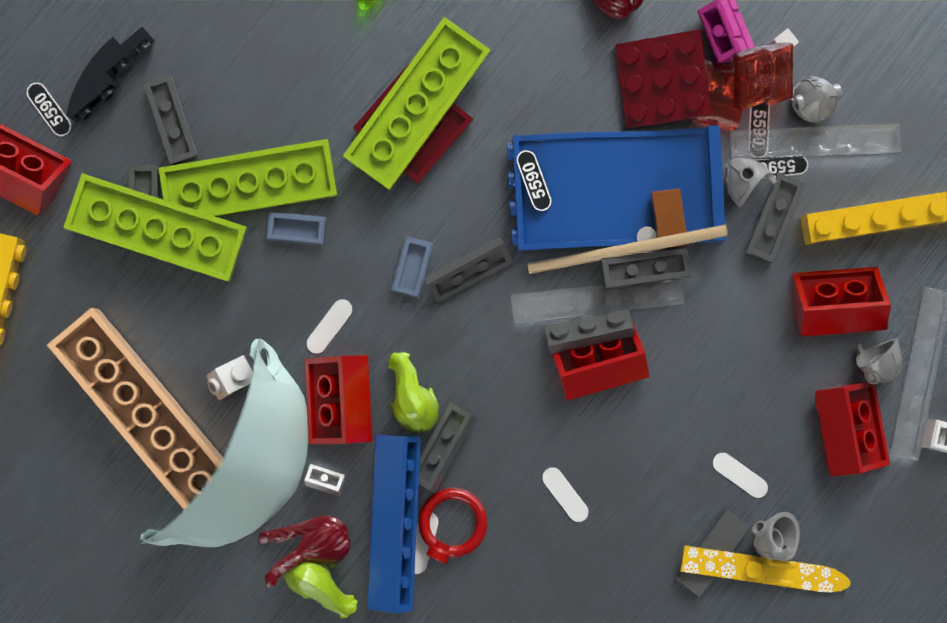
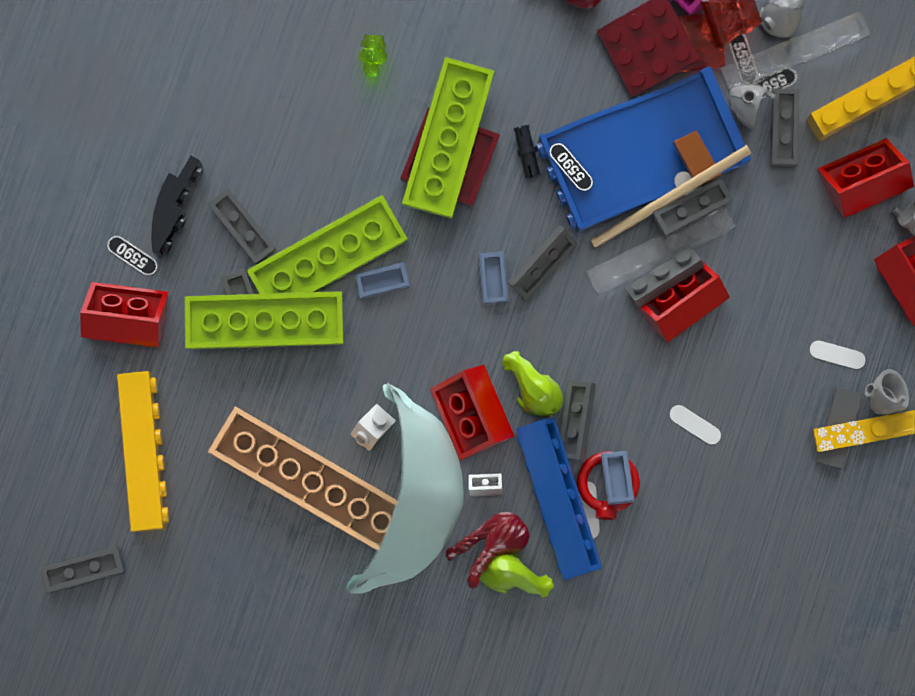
camera: 20 degrees left, 5 degrees down
white sticker [307,300,352,354] -> none
none -> black pin [513,125,541,179]
none -> sand blue tile [601,451,635,505]

